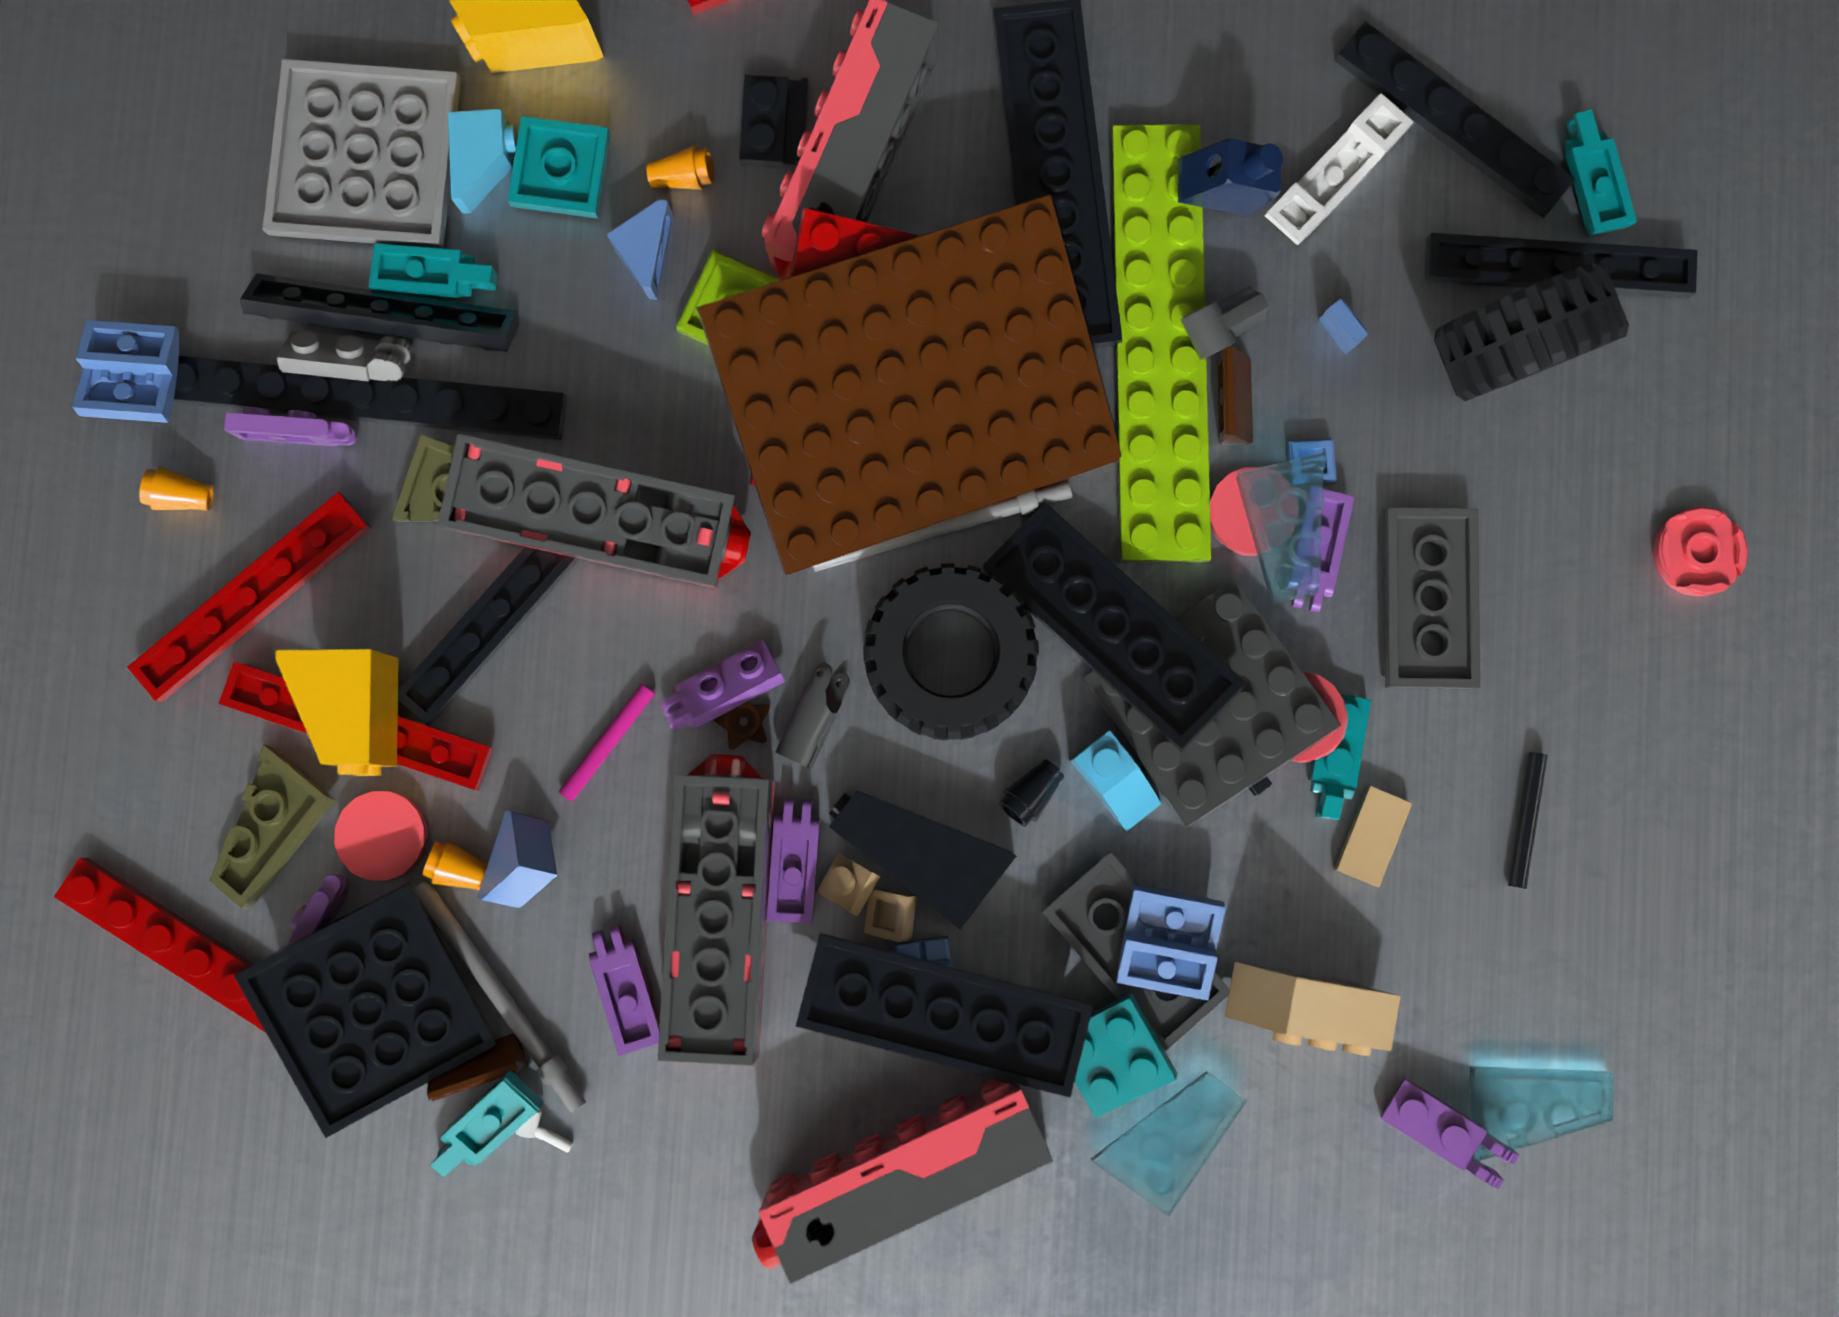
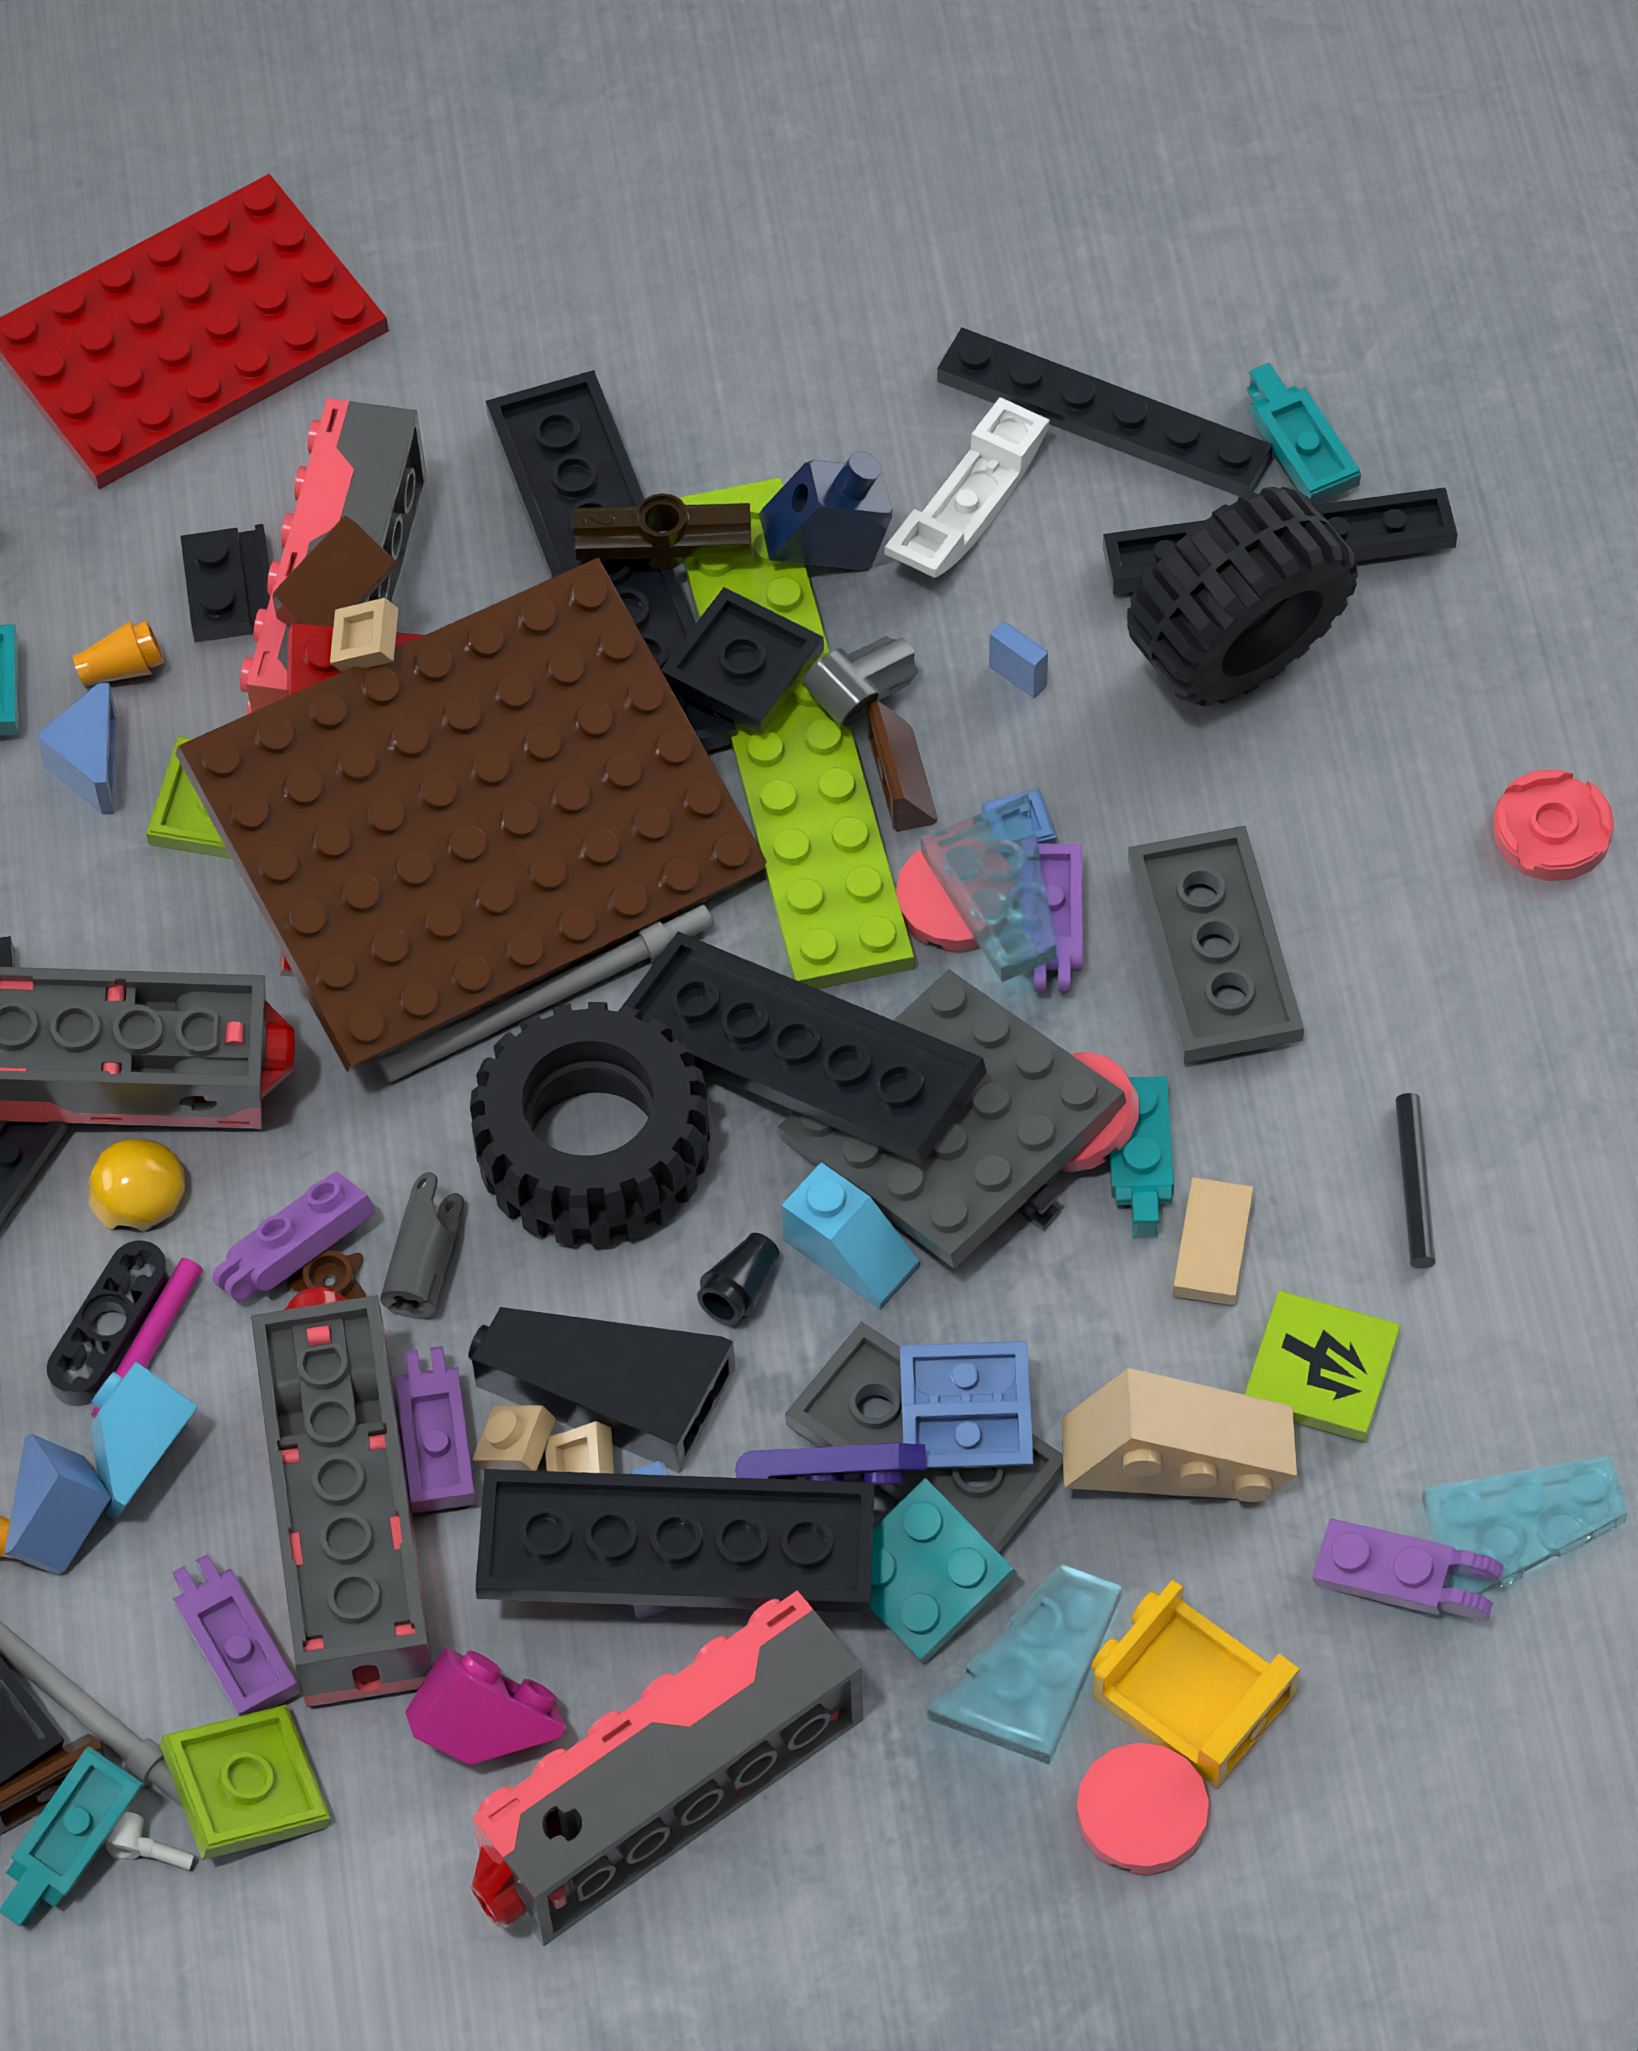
camera: 10 degrees left, 25 degrees down
none -> black beam [47,1240,170,1406]
none -> yellow hair [87,1138,185,1232]
none -> medium azure slope [90,1362,198,1521]
none -> lime tile [160,1705,330,1860]
none -> reddish brown slope [272,516,397,627]
none -> tan plate [330,598,399,672]
none -> dark pink slope [405,1647,566,1765]
none -> dark brown piece [574,493,752,570]
none -> black plate [661,587,824,735]
none -> dark purple plate [735,1443,926,1485]
none -> coral tile [1076,1742,1209,1875]
none -> yellow panel [1091,1580,1300,1790]
none -> lime tile [1244,1290,1401,1442]

